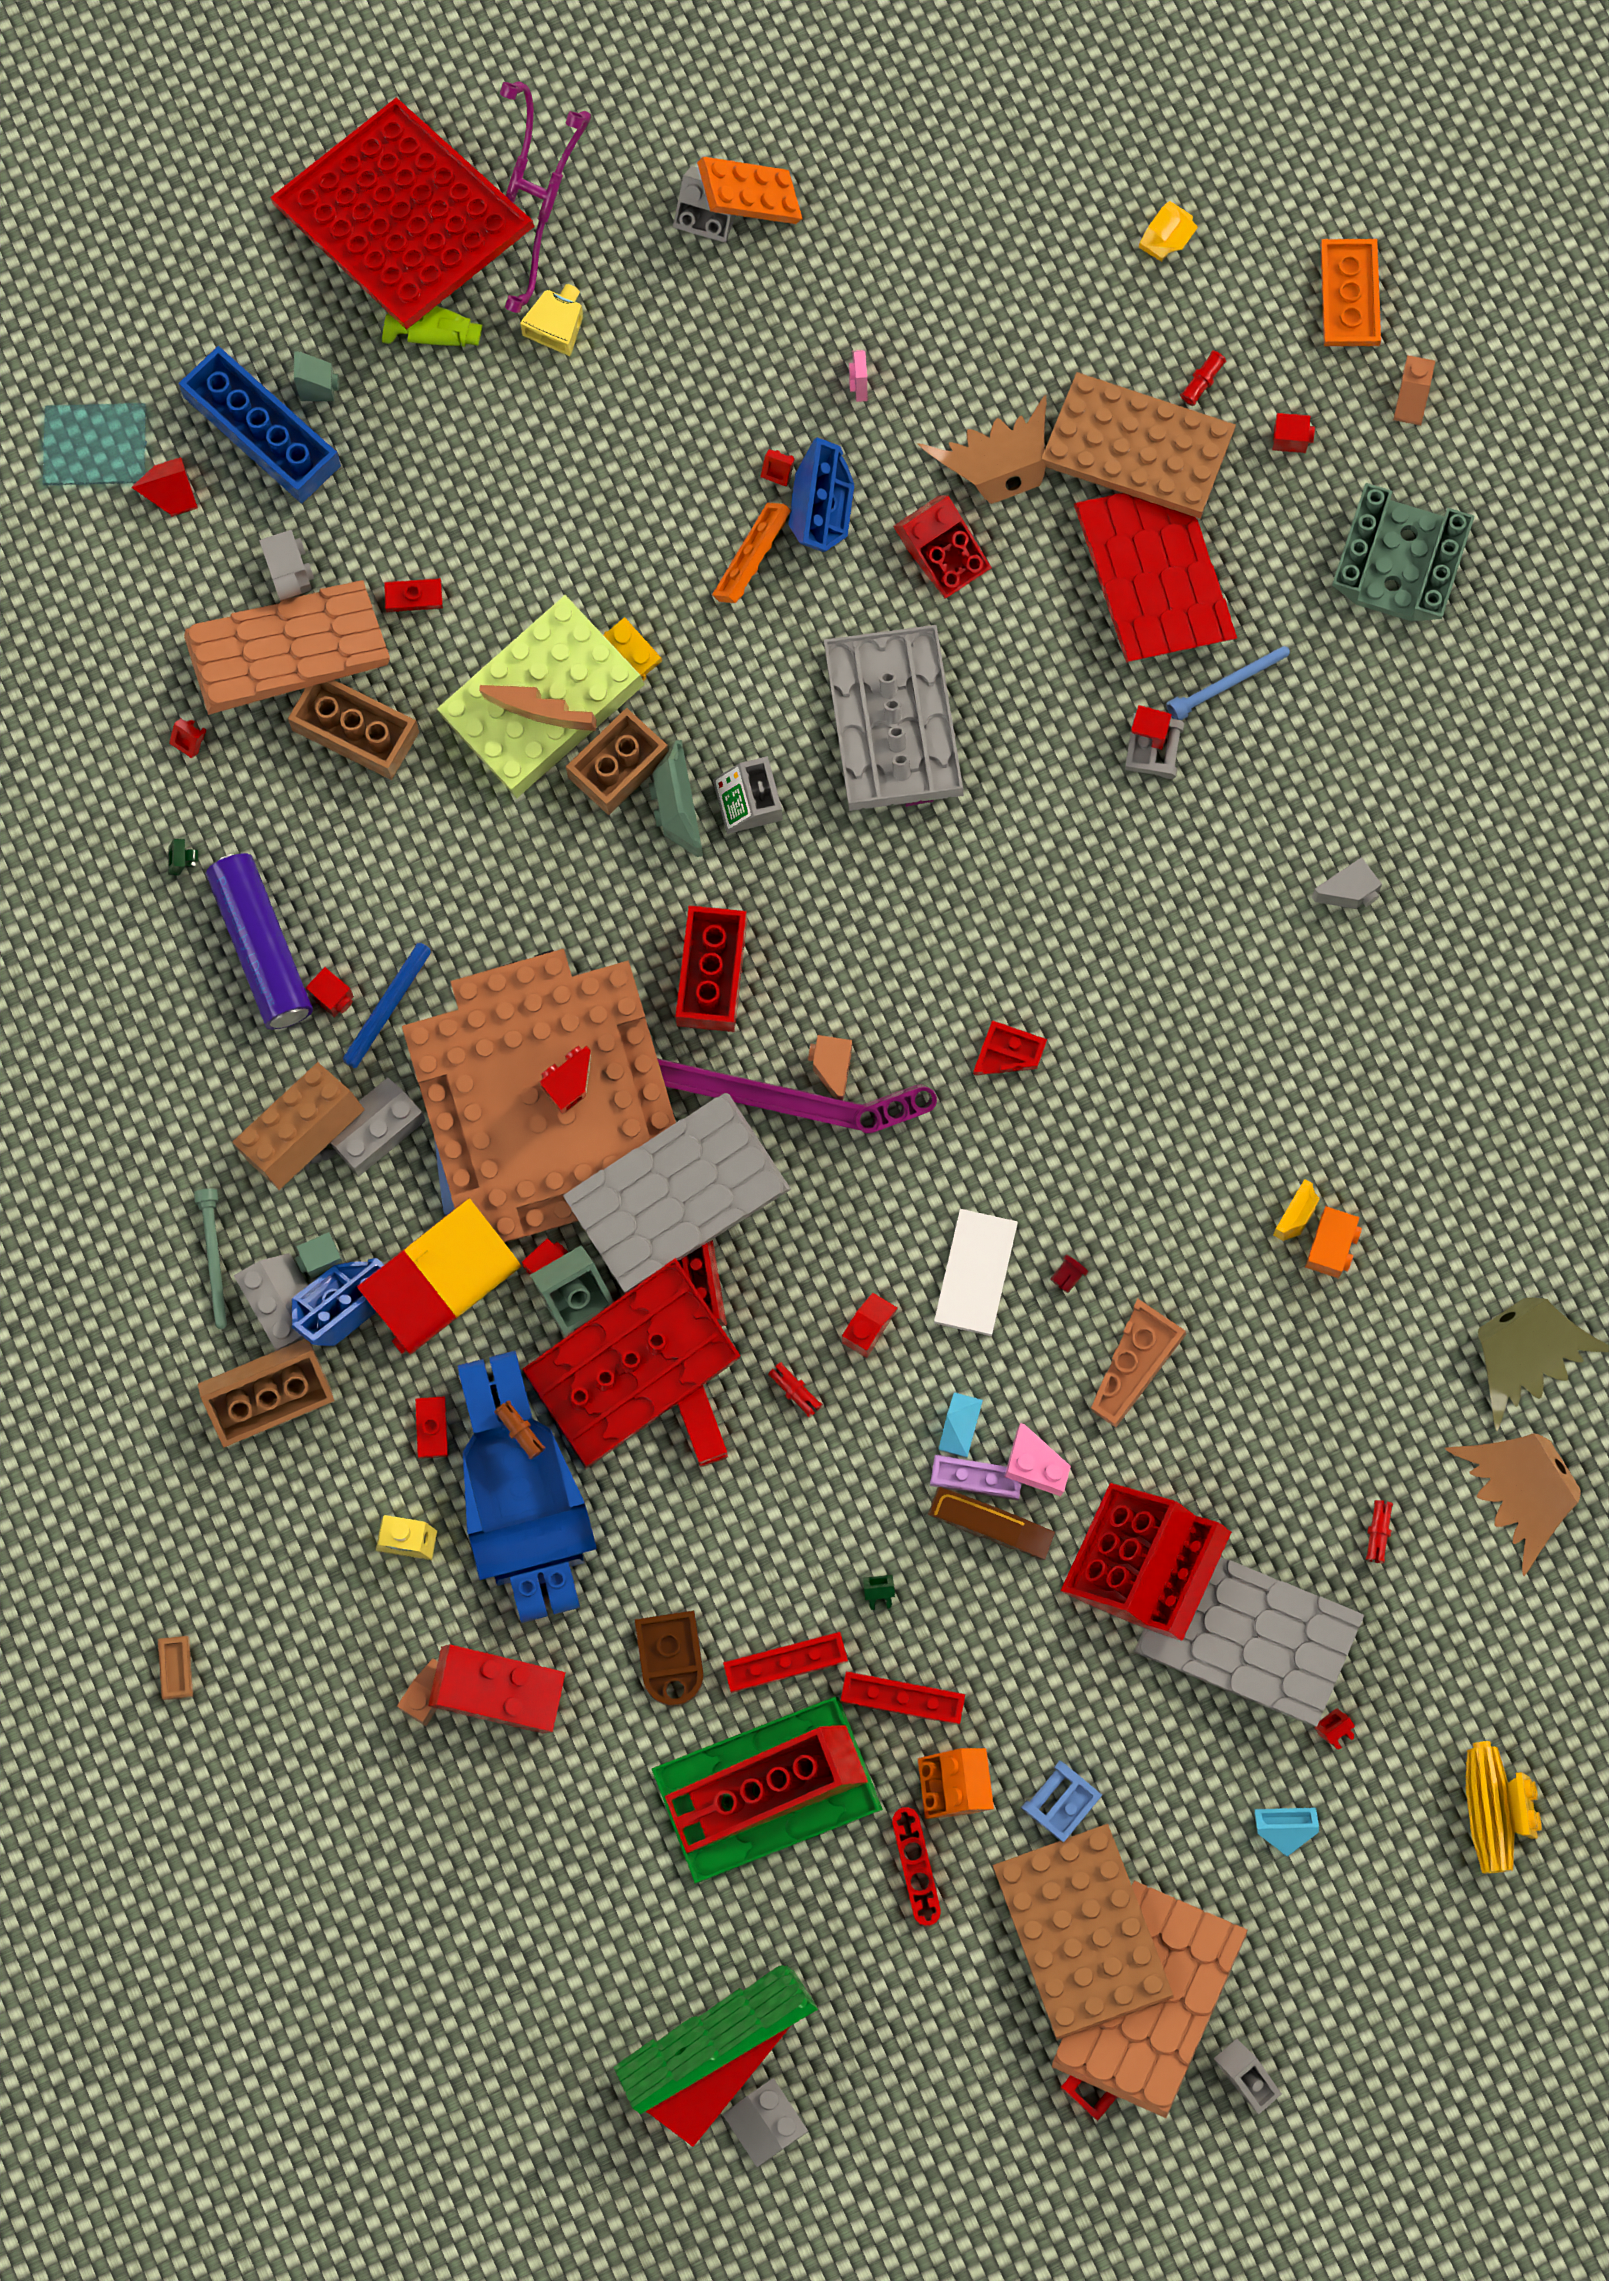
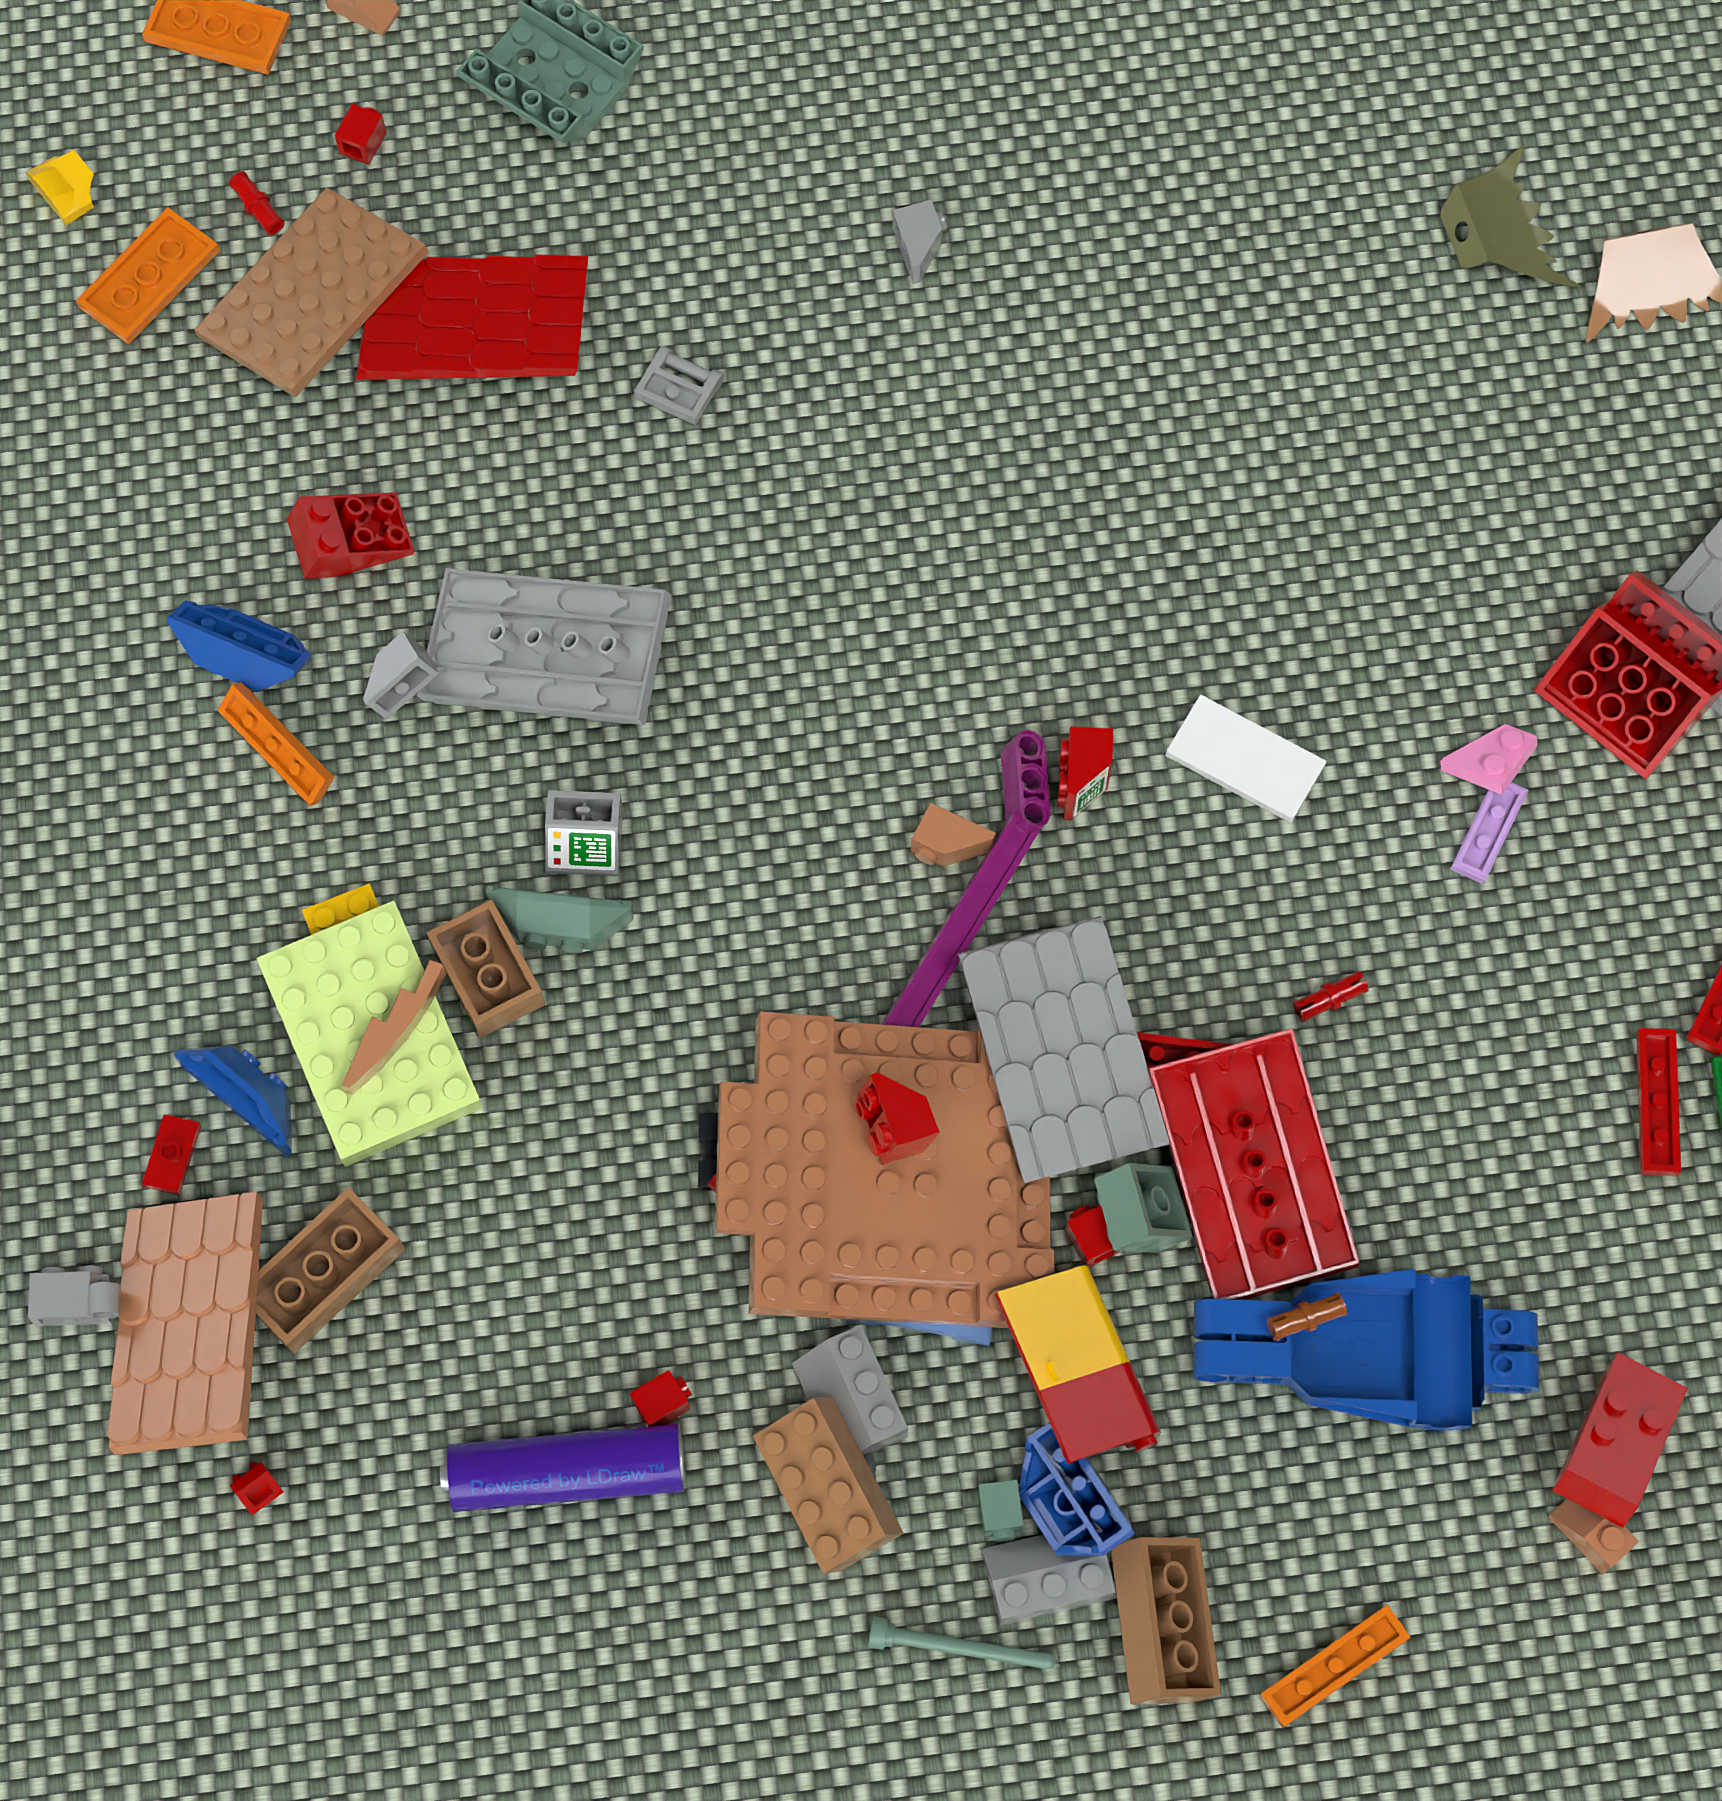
camera: 75 degrees left, 5 degrees down
dark green tile [168,839,198,876] -> none
blue axle [343,943,431,1068] -> none
light yellow torso [376,1515,437,1560] -> none
red plate [415,1396,448,1459] -> none
reddish brown tile [634,1610,704,1706] -> none
red brick [675,905,747,1032] -> none
red piece [677,1385,728,1468] -> none
red tile [761,449,795,487] -> none
red slope [842,1293,898,1358] -> none
bright pink wing [849,350,867,402] -> none
dark green tile [863,1575,895,1610] -> none
medium nougat piece [917,395,1047,504] -> none
reddish brown slope [928,1487,1055,1560] -> none
medium azure slope [939,1392,983,1458] -> none
red wing [973,1020,1047,1076] -> none
dark red bush [1050,1254,1089,1293] -> none
nougat wing [1091,1298,1186,1427] -> none
red panel [1131,705,1172,750] -> none
medium blue piece [1166,646,1290,720] -> none
yellow slope [1273,1179,1320,1241] -> none
orange brick [1305,1206,1362,1279] -> none
red pin [1365,1500,1393,1563] -> none
none -> orange plate [76,207,220,345]
none -> blue wedge [174,1045,292,1157]
none -> light grey slope [363,631,439,719]
none -> red slope [1057,726,1114,821]
none -> orange plate [1260,1605,1411,1728]

